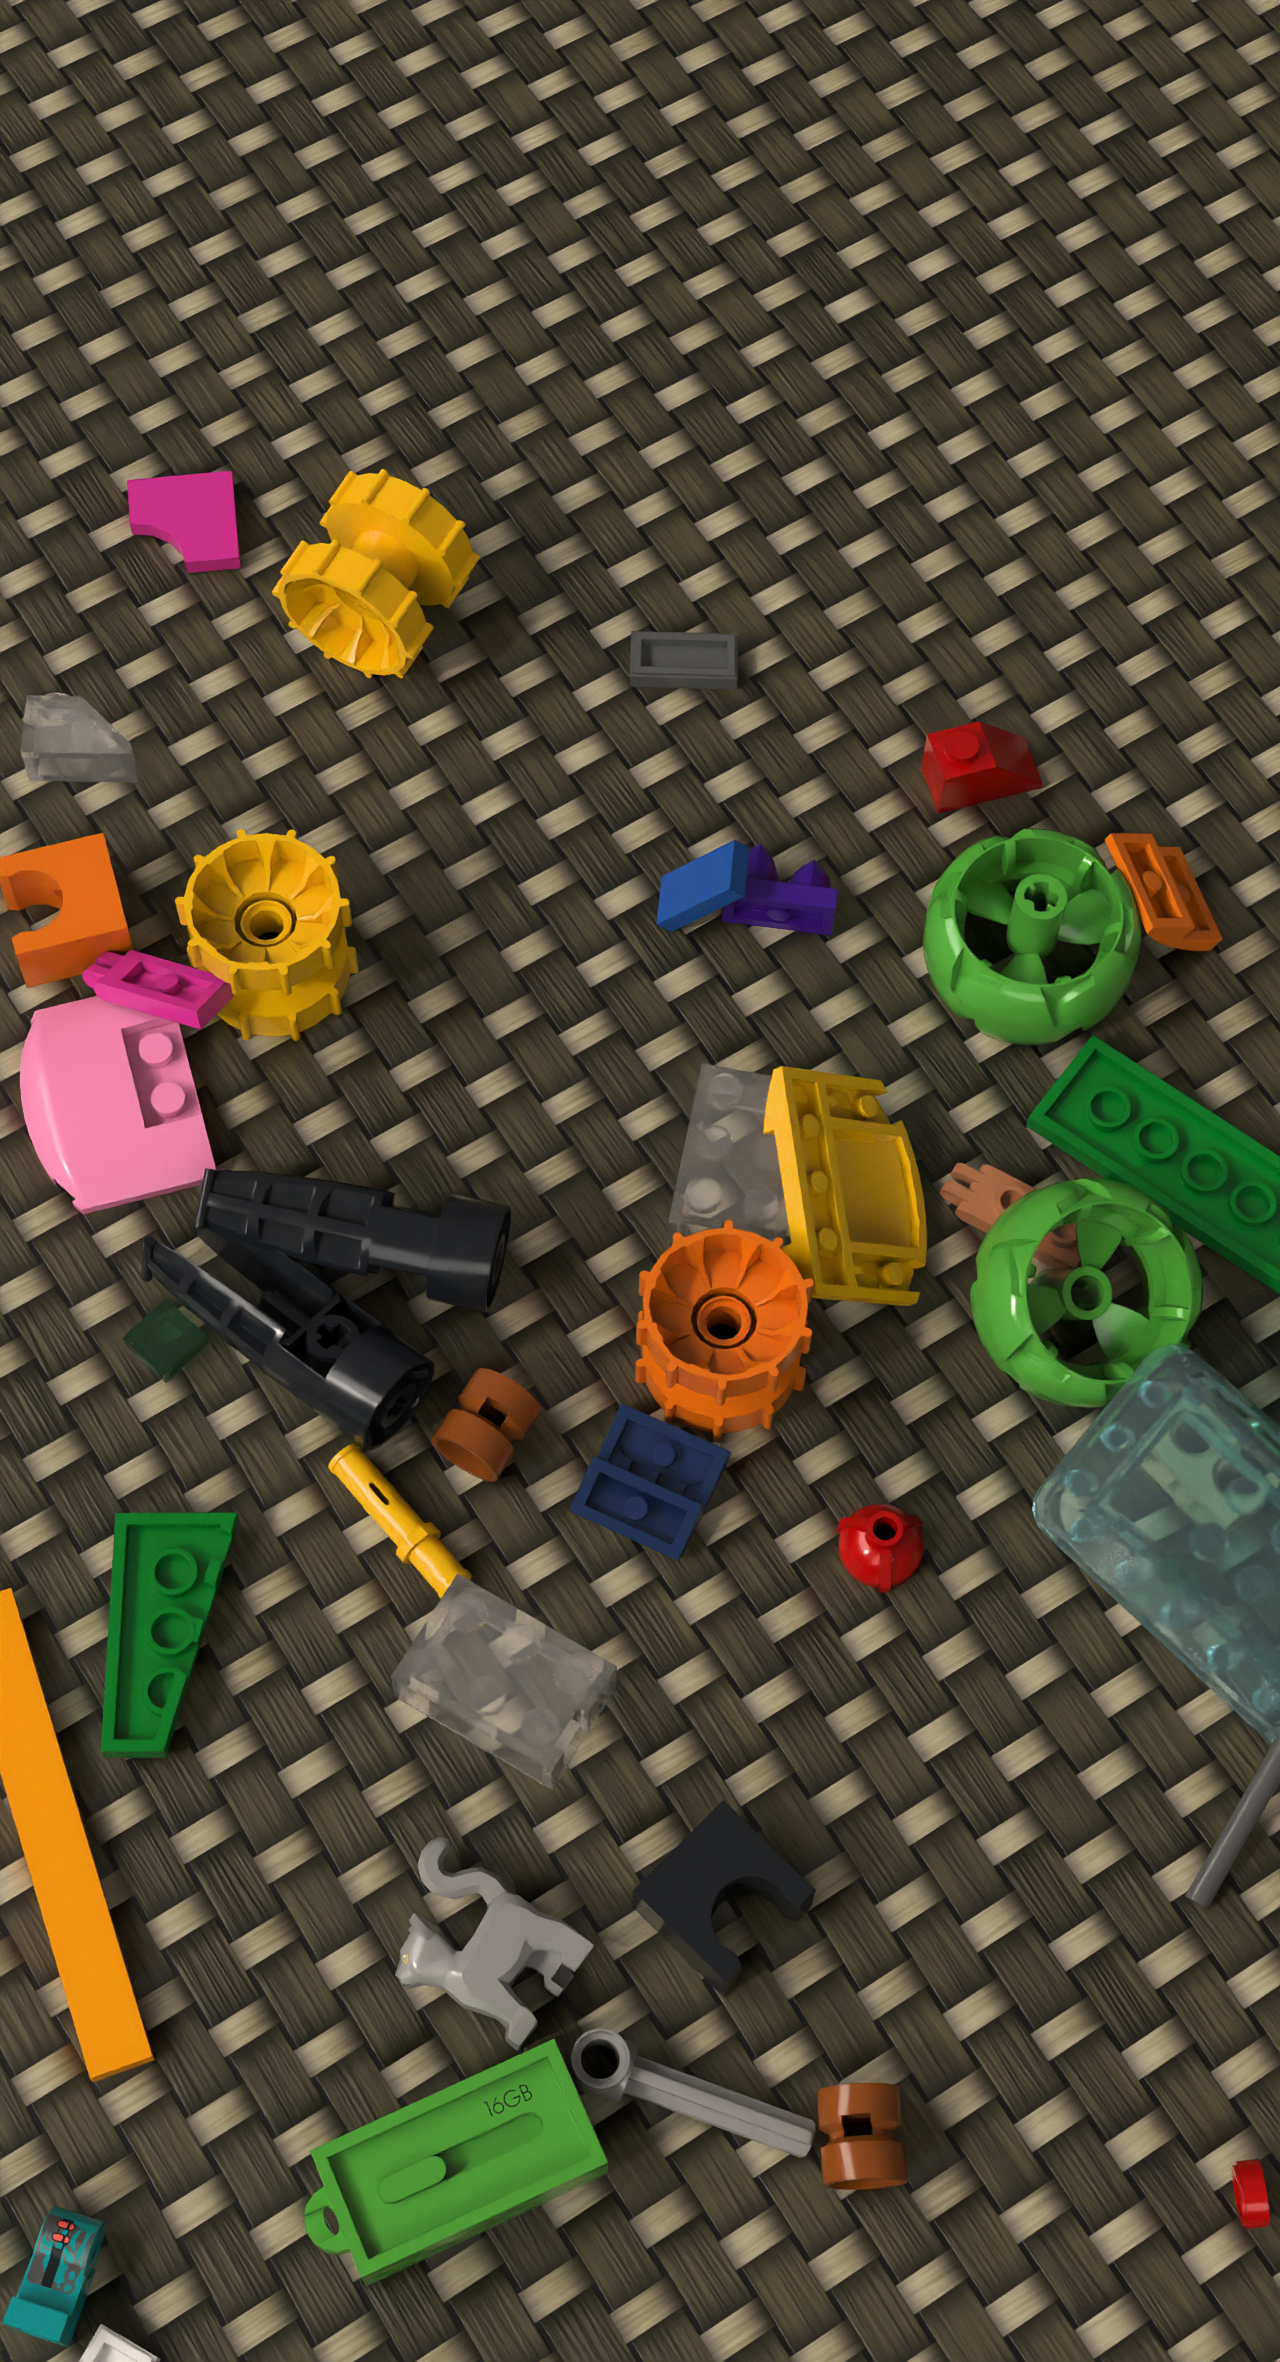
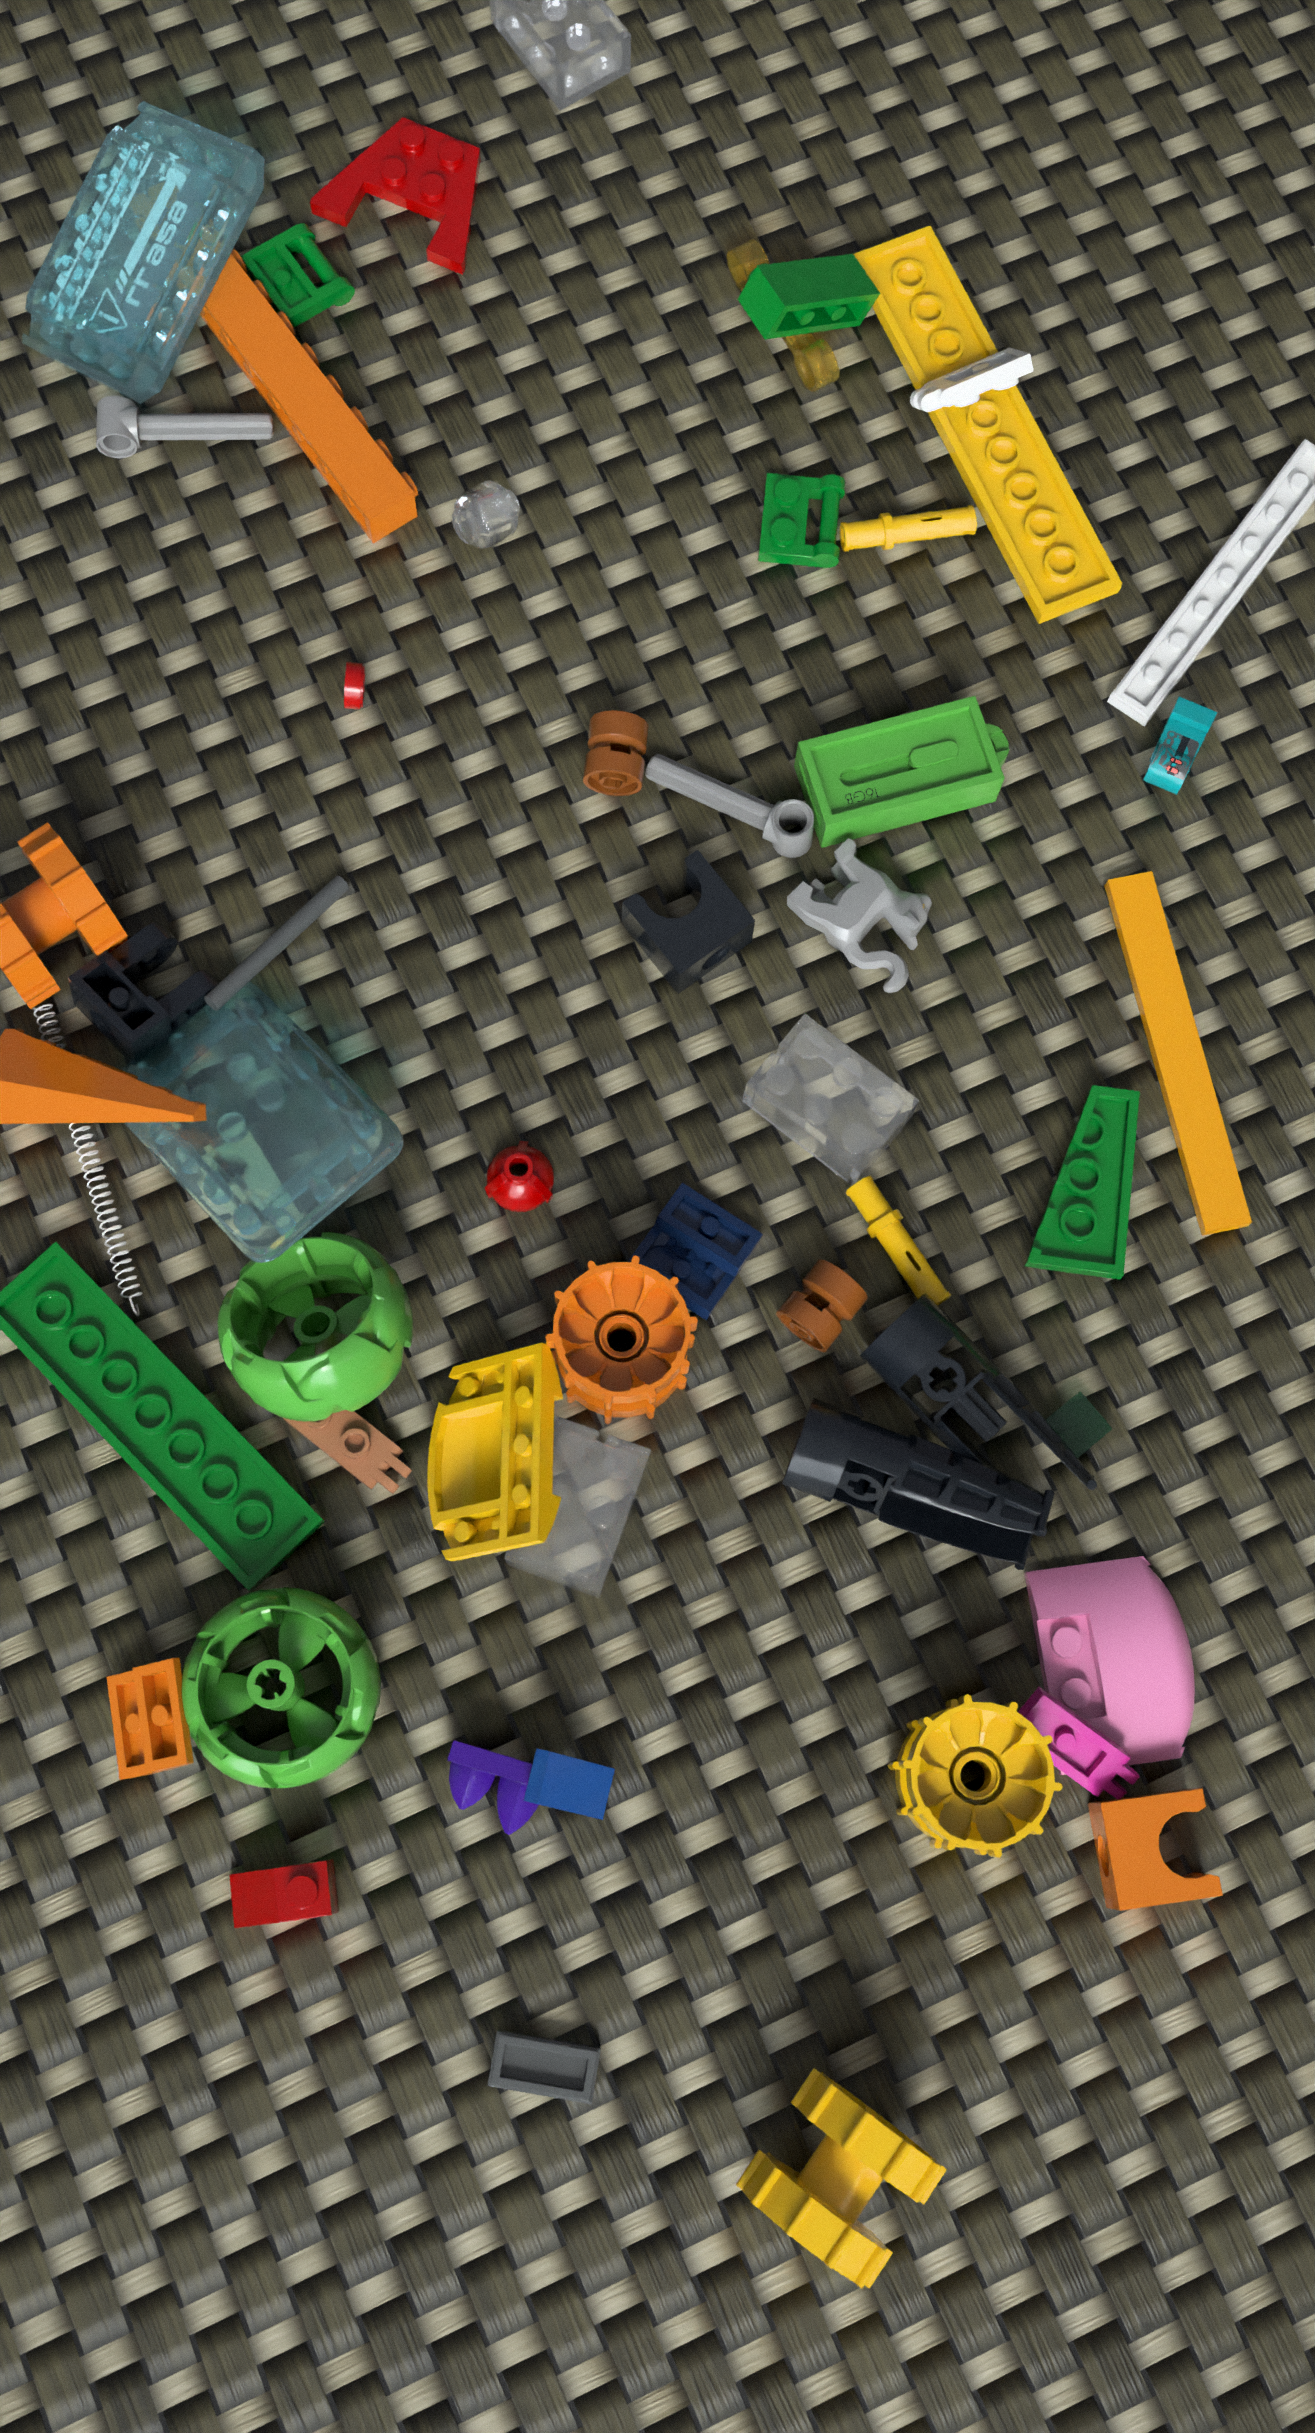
camera: 175 degrees left, 10 degrees up
clear slope [20,692,139,783] -> none
dark pink tile [127,471,241,573] -> none

